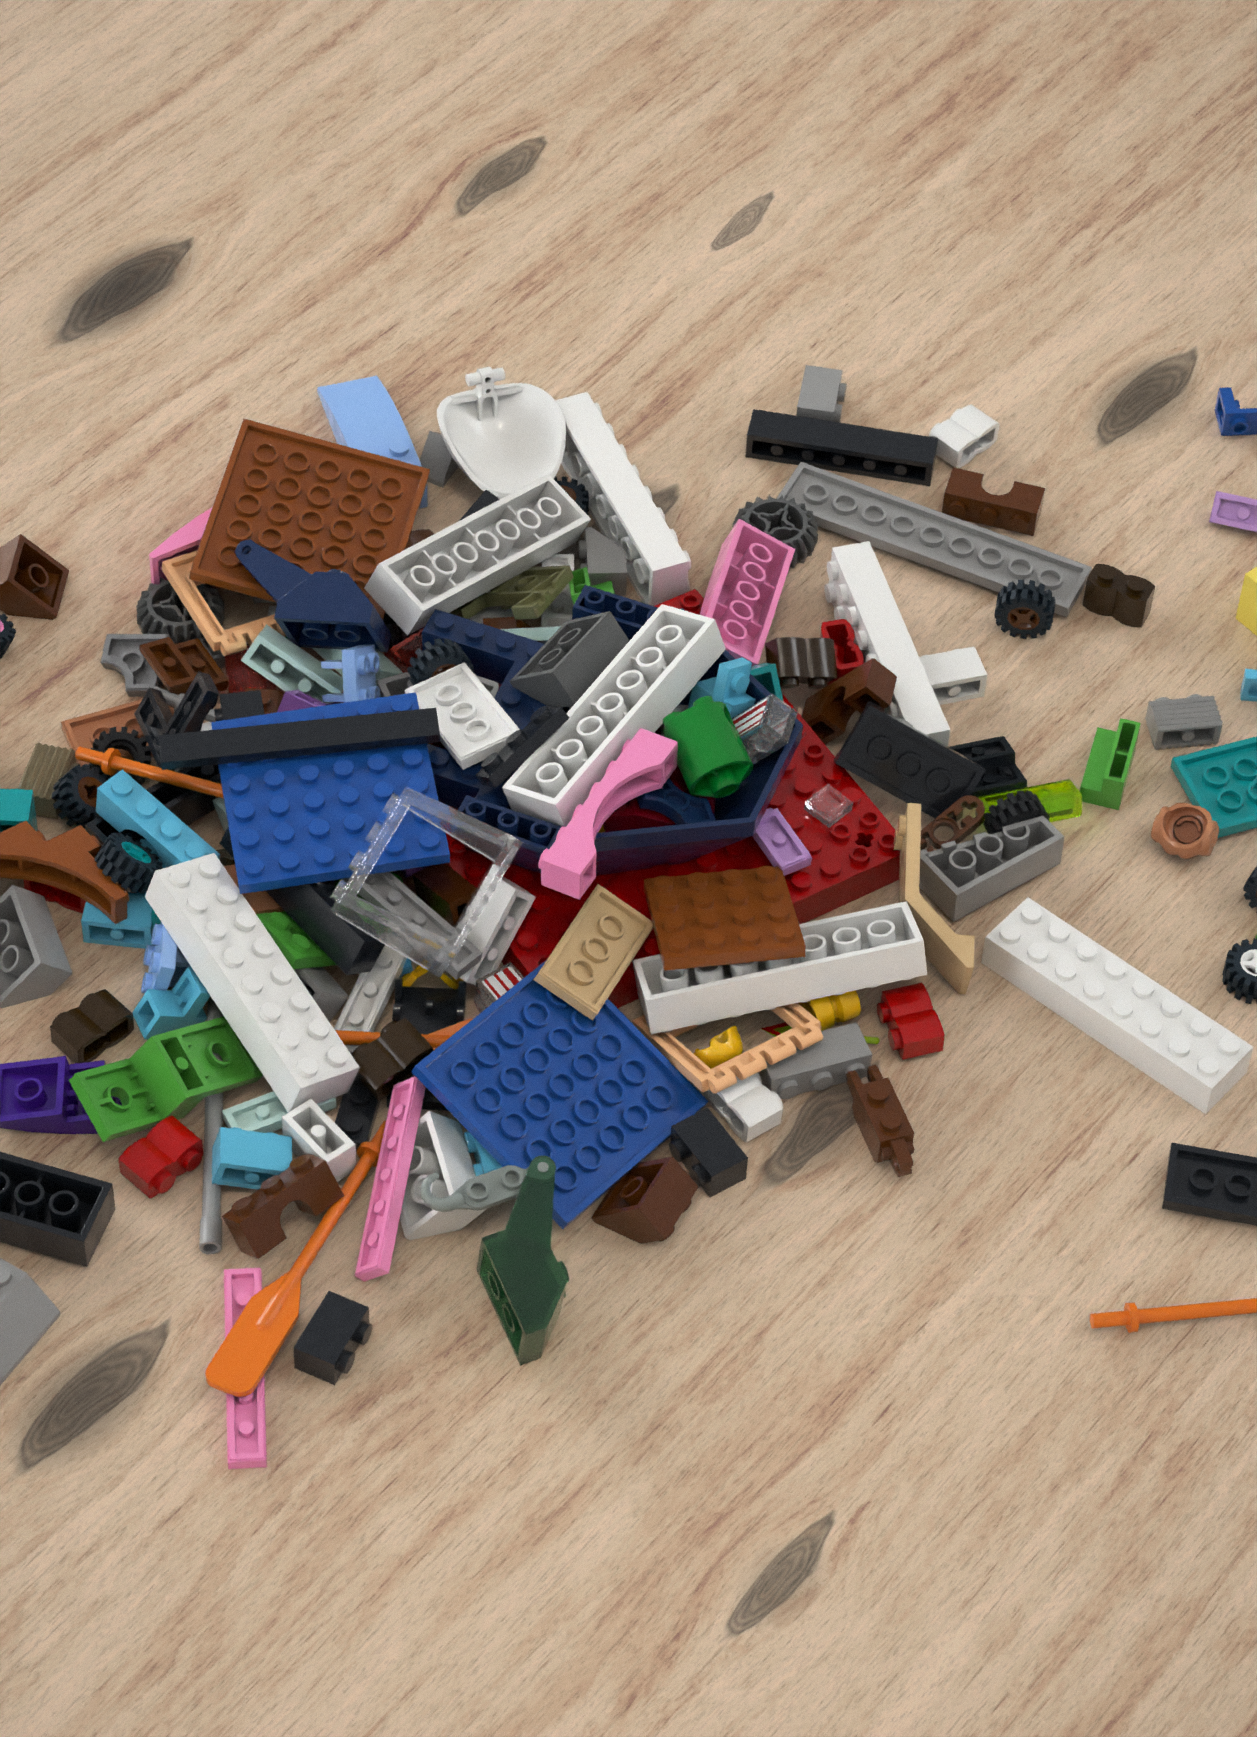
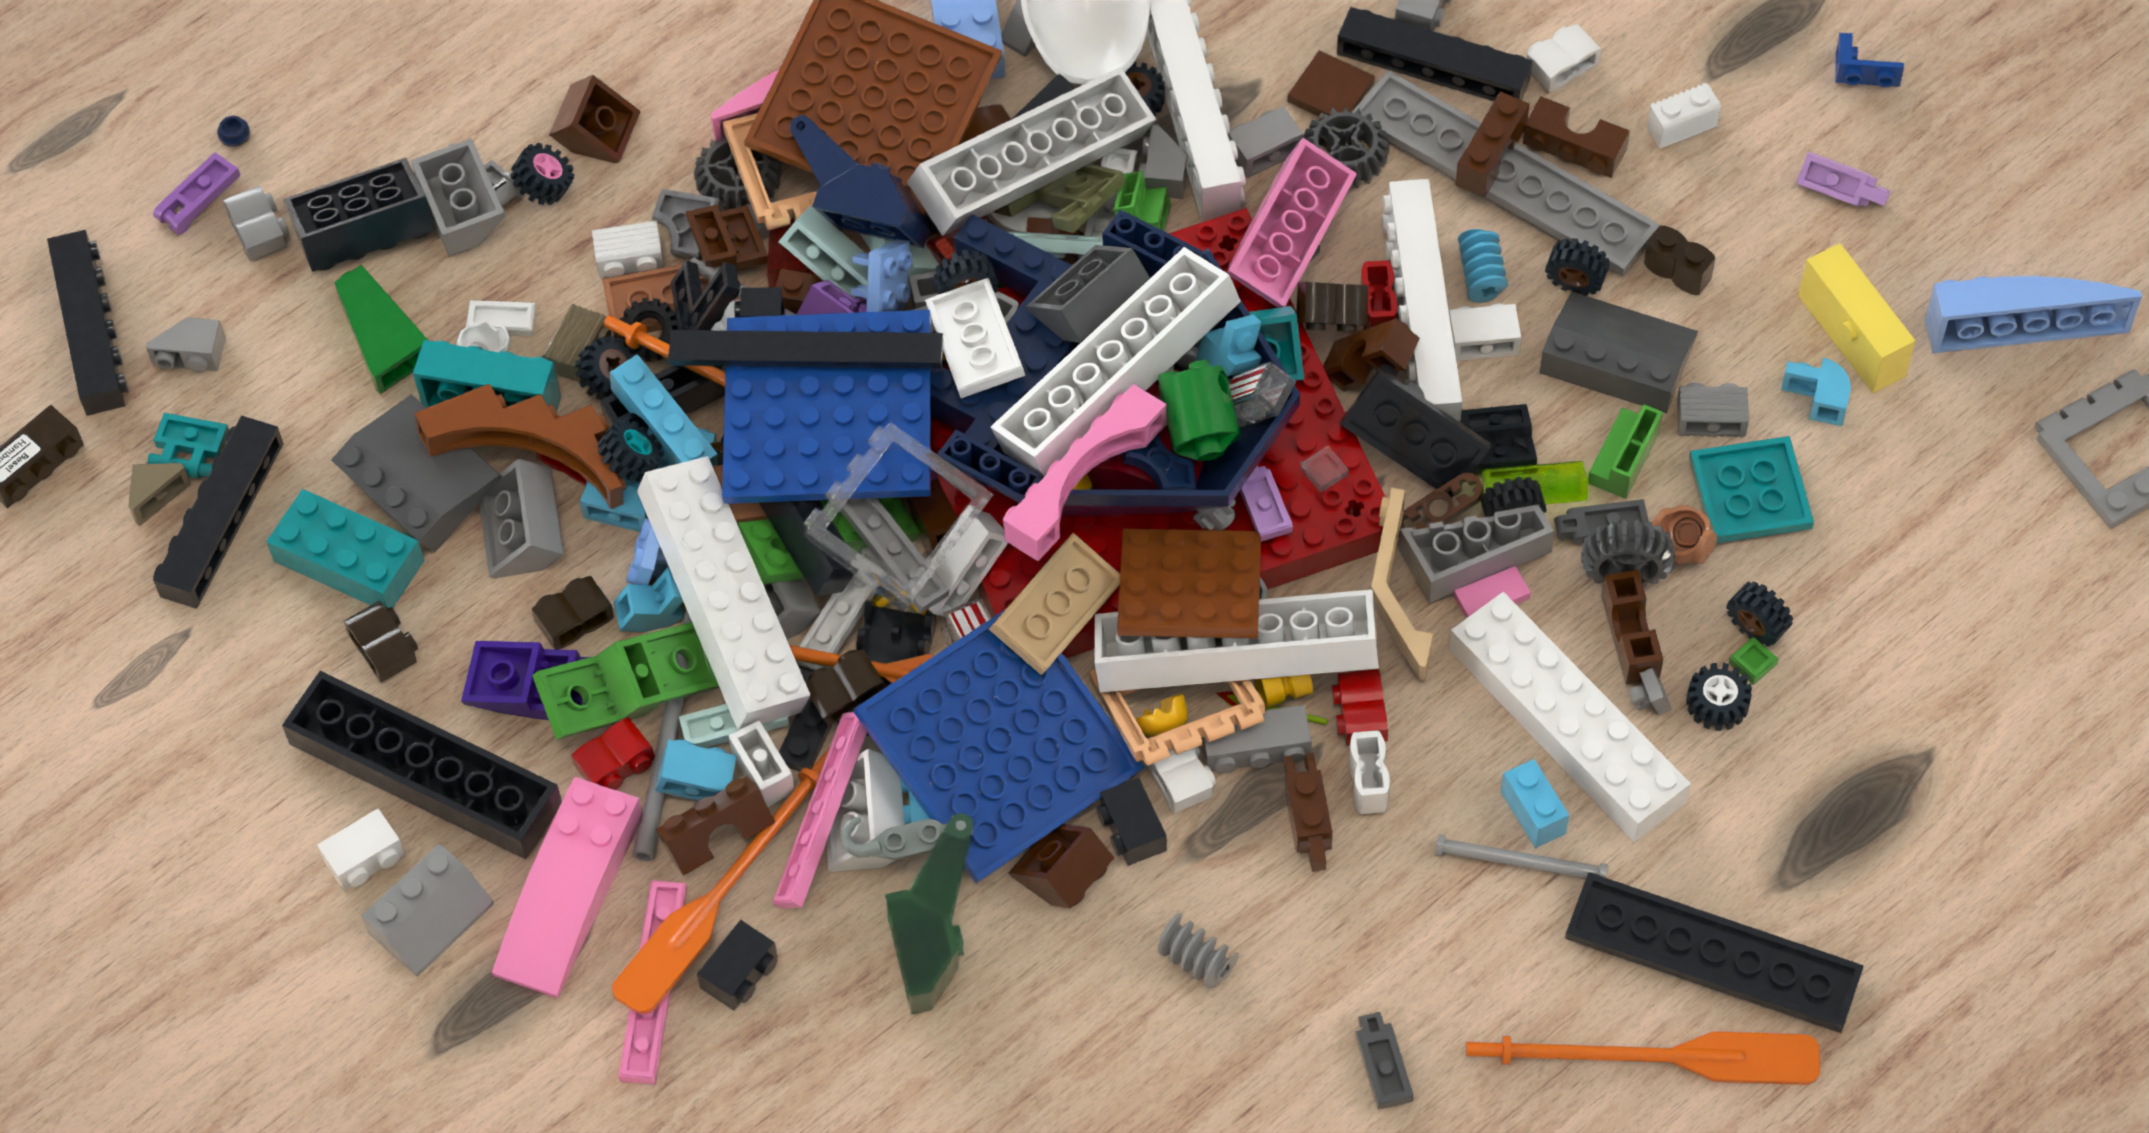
camera: 15 degrees right, 10 degrees up
black plate [475,705,570,788] -> none
none -> bright pink slope [492,777,643,998]
none -> white brick [592,220,664,278]
none -> light grey piece [1158,913,1239,988]
none -> light grey gear [1193,499,1236,530]
none -> light grey brick [1228,106,1303,178]
none -> reddish brown tile [1287,50,1375,116]
none -> white brick [1349,731,1390,814]
none -> dark grey hinge [1355,1012,1414,1110]
none -> light grey bar [1435,834,1608,878]
none -> bright pink tile [1453,566,1531,618]
none -> reddish brown arch [1456,92,1529,197]
none -> medium azure piece [1458,229,1508,303]
none -> medium azure brick [1501,759,1569,848]
none -> dark grey slope [1540,292,1698,414]
none -> dark grey hinge [1554,499,1649,544]
none -> dark grey gear [1581,519,1675,588]
none -> reddish brown arch [1601,570,1664,685]
none -> light grey tile [1629,668,1672,715]
none -> white brick [1647,83,1721,149]

